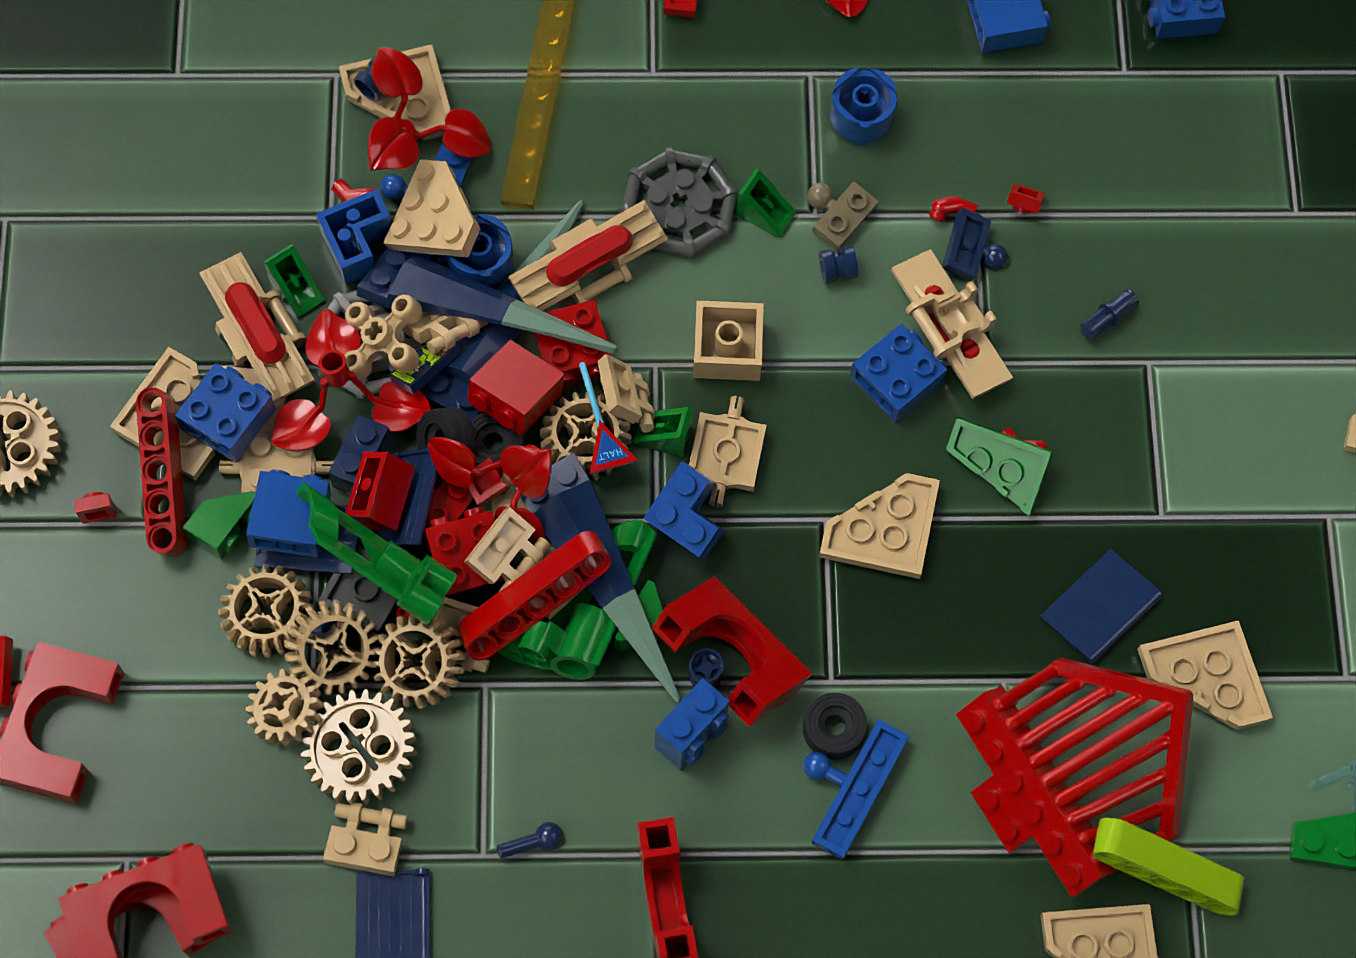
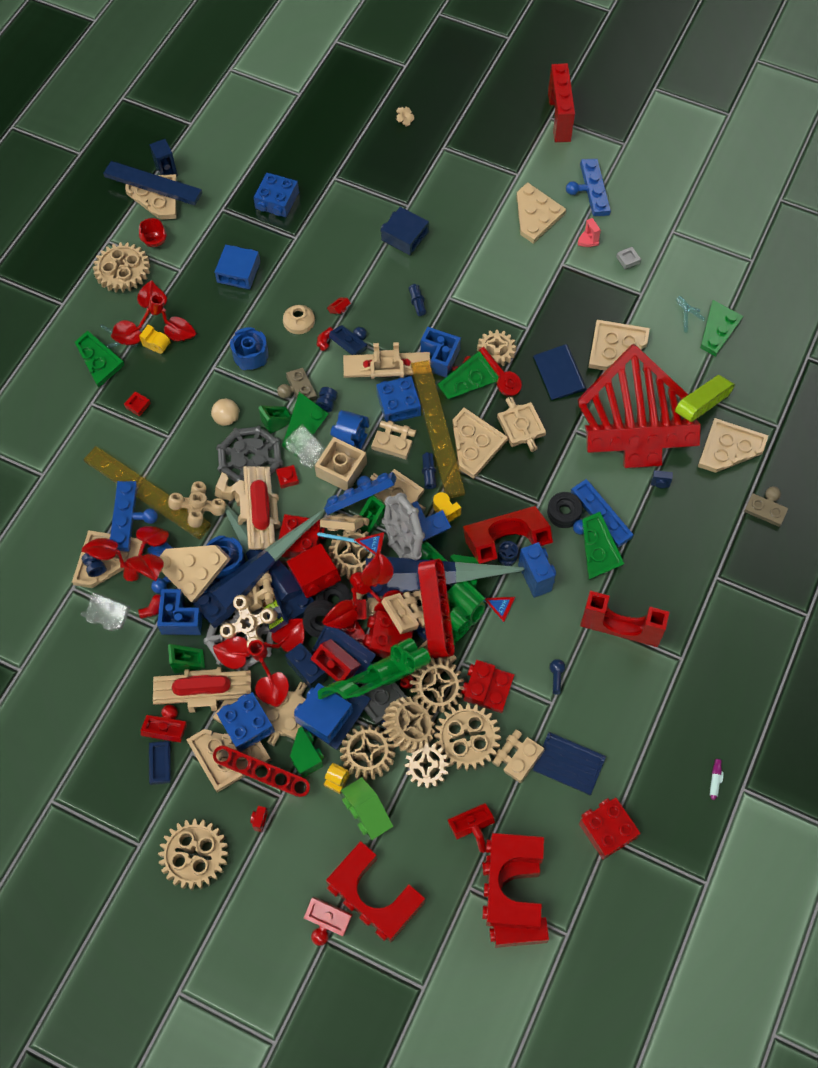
camera: 60 degrees left, 5 degrees down
none -> clear bracket [81,593,130,631]
none -> blue plate [110,481,158,552]
none -> red plate [140,704,187,743]
none -> dark blue tile [149,741,171,785]
none -> tan gear [168,481,226,528]
none -> tan hair [211,398,240,426]
none -> tan leg [215,472,245,502]
none -> red plate [276,465,299,489]
none -> green wing [282,392,328,457]
none -> tan piece [283,305,315,334]
none -> clear bracket [285,424,326,469]
none -> blue plate [324,472,397,515]
none -> yellow leg [324,763,350,794]
none -> blue brick [330,410,369,450]
none -> bright green brick [341,777,393,840]
none -> tan plate [371,420,416,459]
none -> dark blue brick [380,207,429,255]
none -> light grey plate [382,492,425,560]
none -> clear yellow tile [411,360,465,498]
none -> blue brick [421,326,461,377]
none -> dark blue axle [422,452,436,489]
none -> yellow leg [433,492,461,522]
none -> red plate [447,803,495,853]
none -> piece [449,584,515,623]
none -> red plate [461,660,514,713]
none -> tan gear [477,330,516,366]
none -> red piece [478,346,522,396]
none -> tan plate [497,397,546,452]
none -> green wing [582,512,624,580]
none -> dark blue plate [650,470,673,488]

